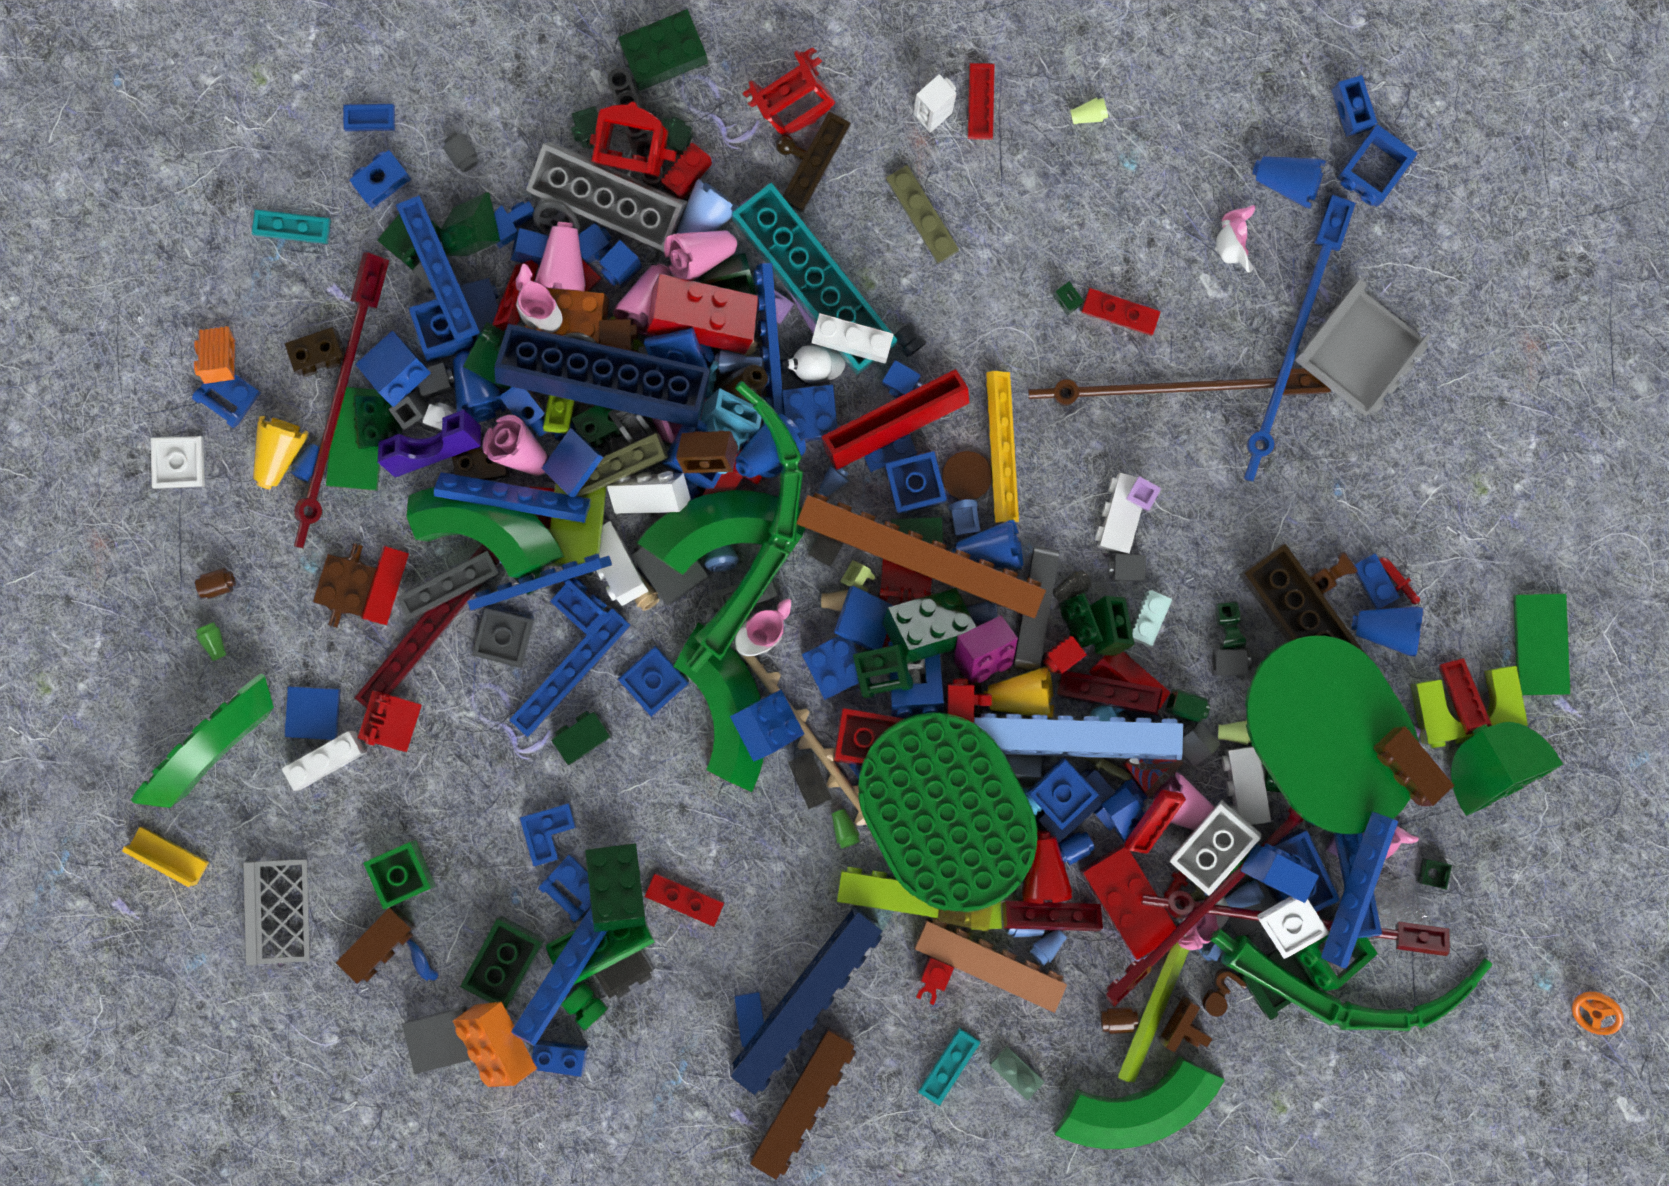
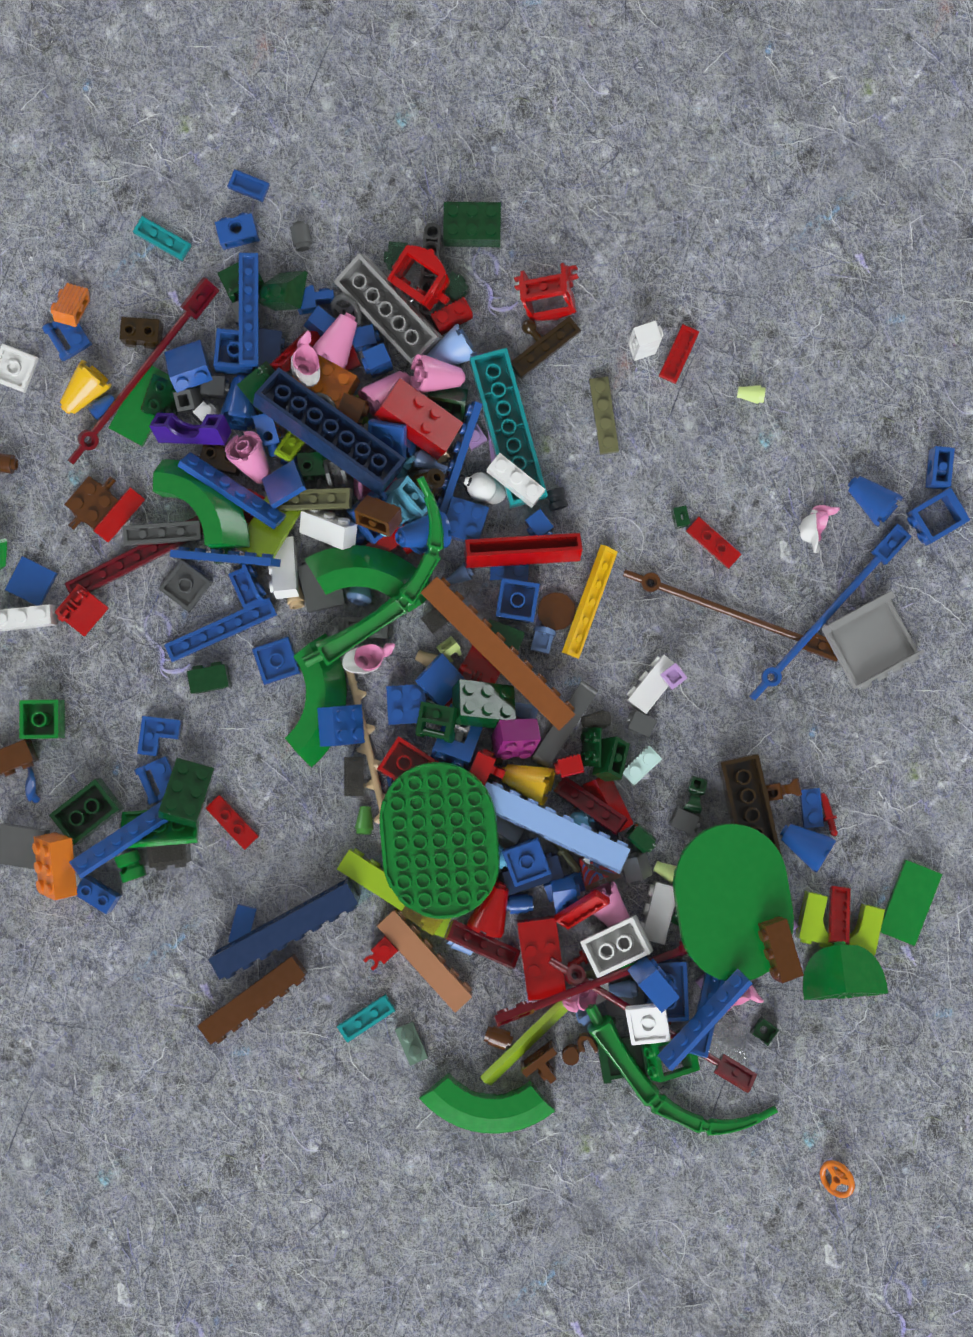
camera: 30 degrees right, 0 degrees up
blue cone [952,520,1024,570] -> none
medium blue cone [1029,930,1067,966] -> none

